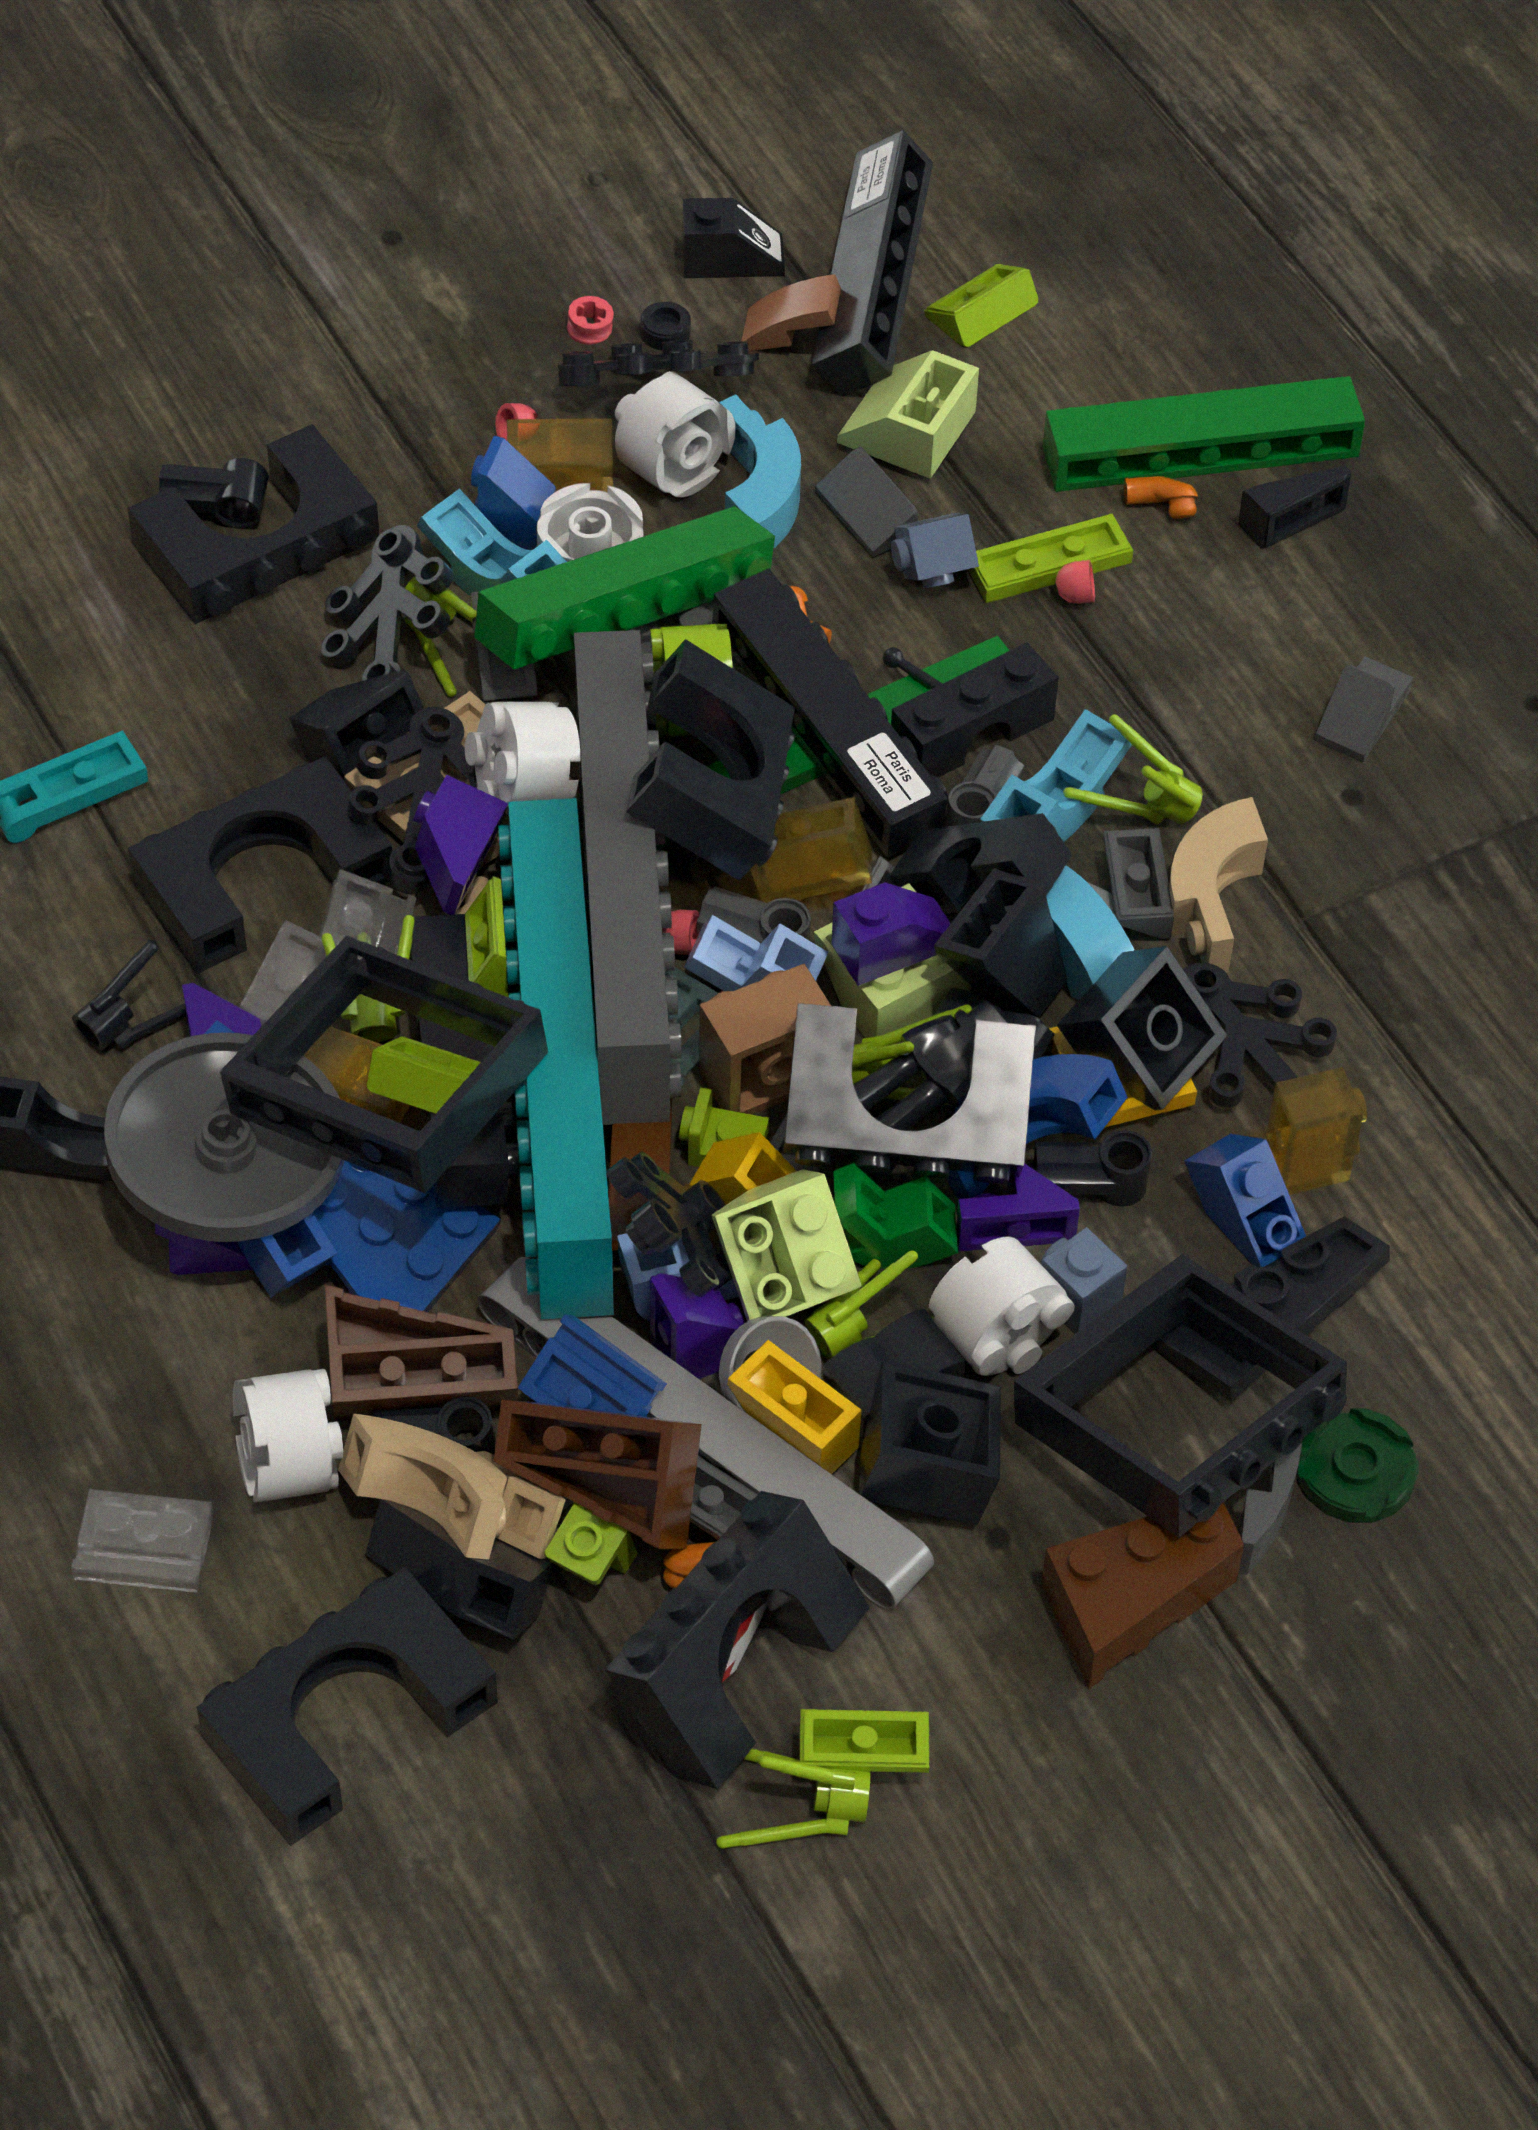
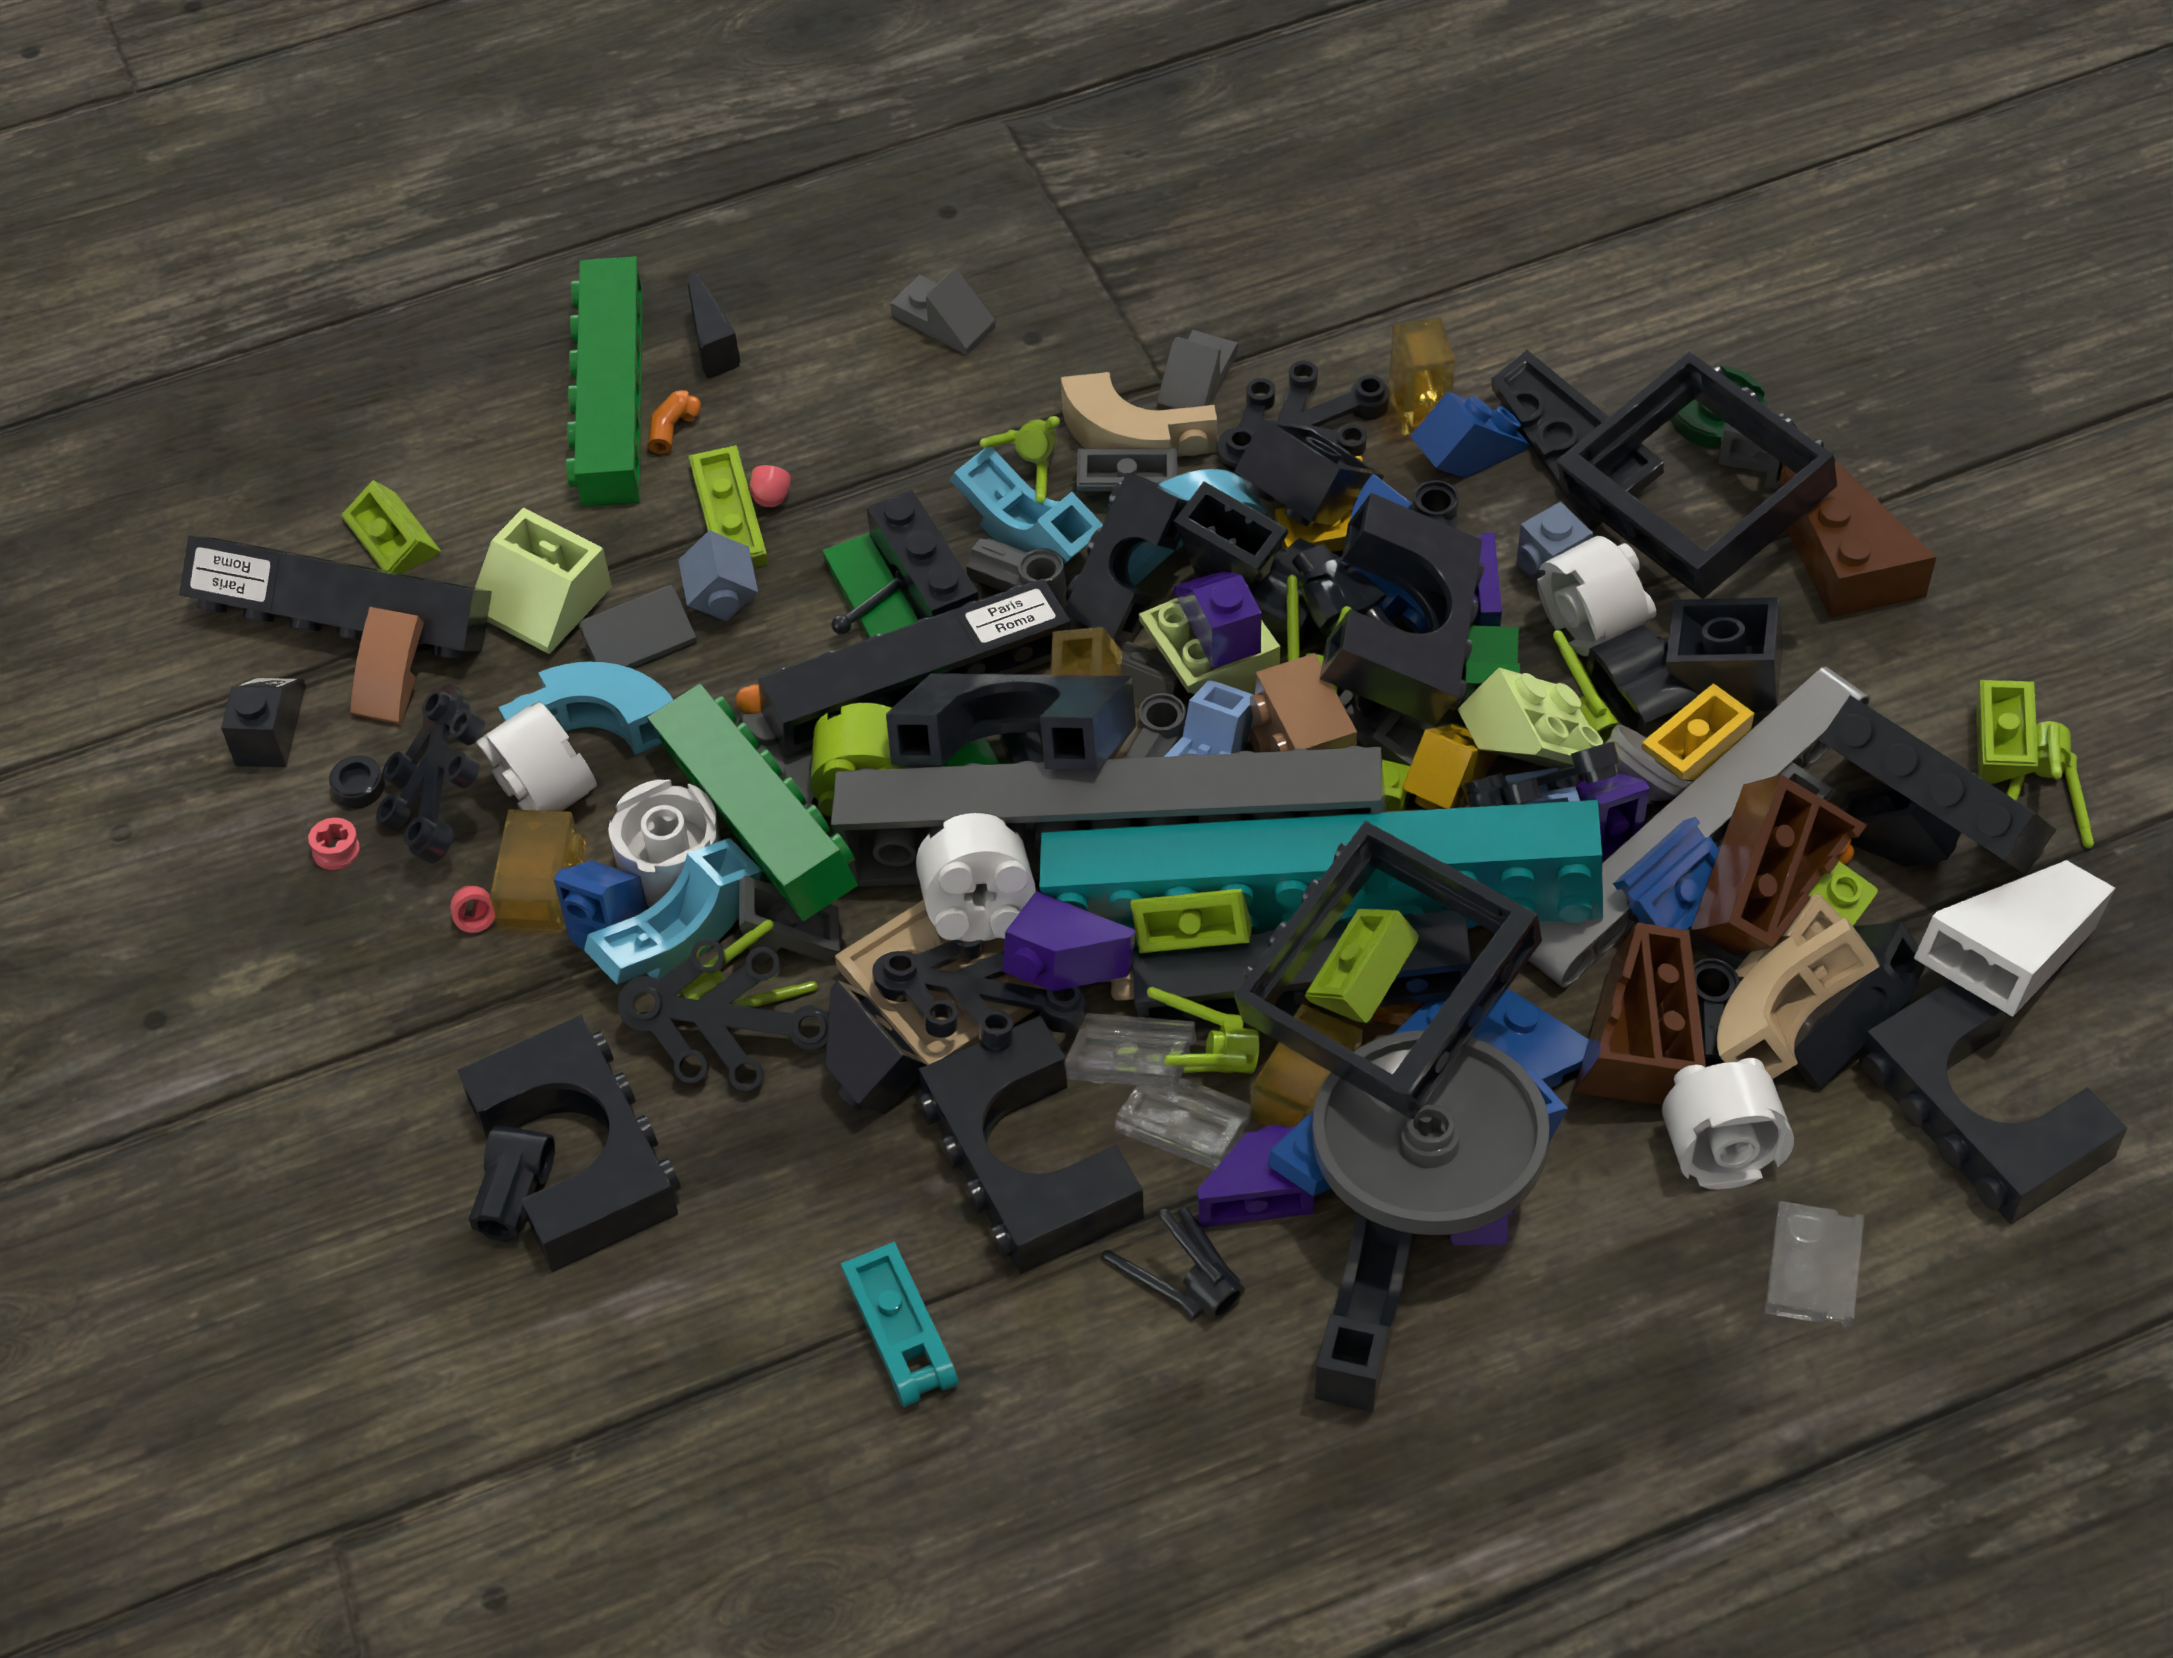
camera: 80 degrees left, 0 degrees up
none -> dark grey slope [1157,330,1238,410]
none -> white slope [1914,860,2115,1017]

